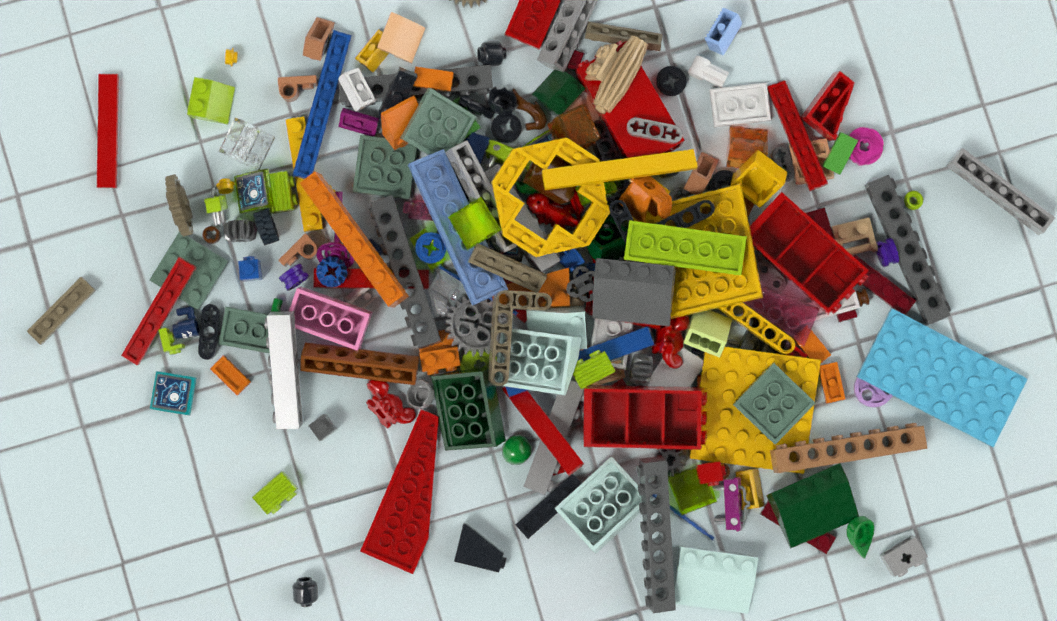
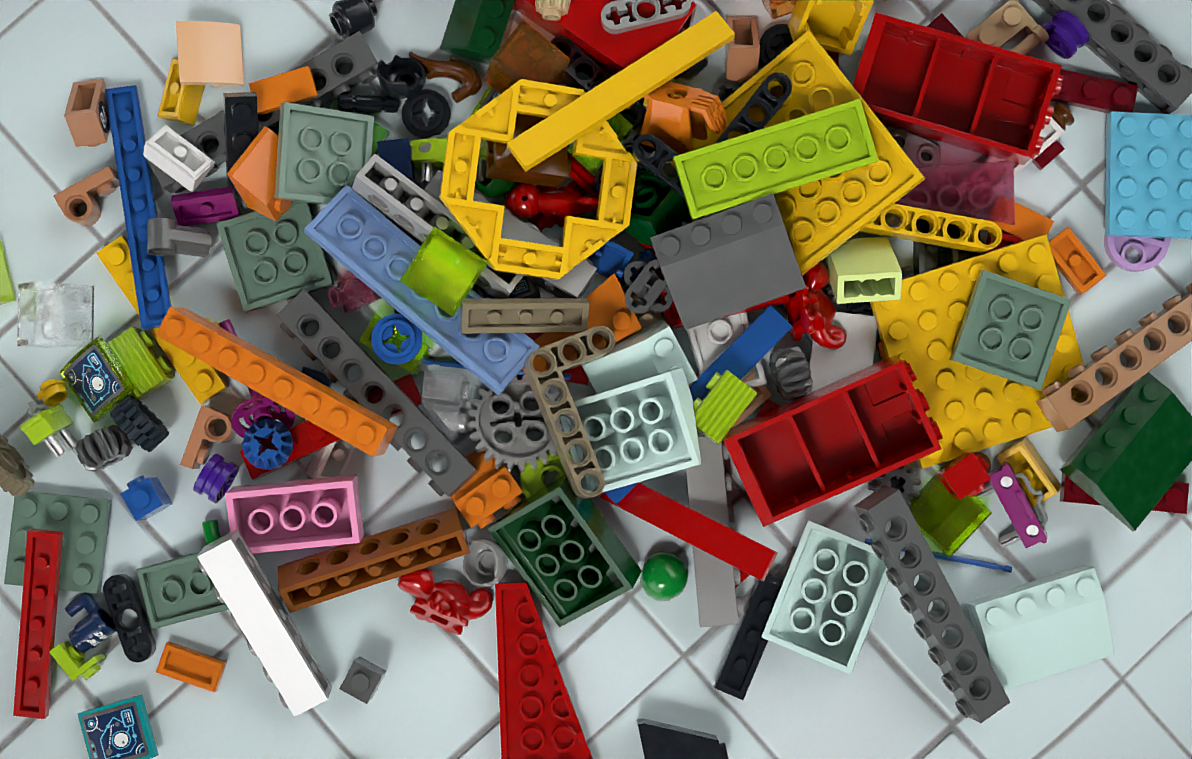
camera: 30 degrees left, 0 degrees up
reddish brown bush [202,226,221,244] -> none
none -> dark grey piece [147,218,212,258]

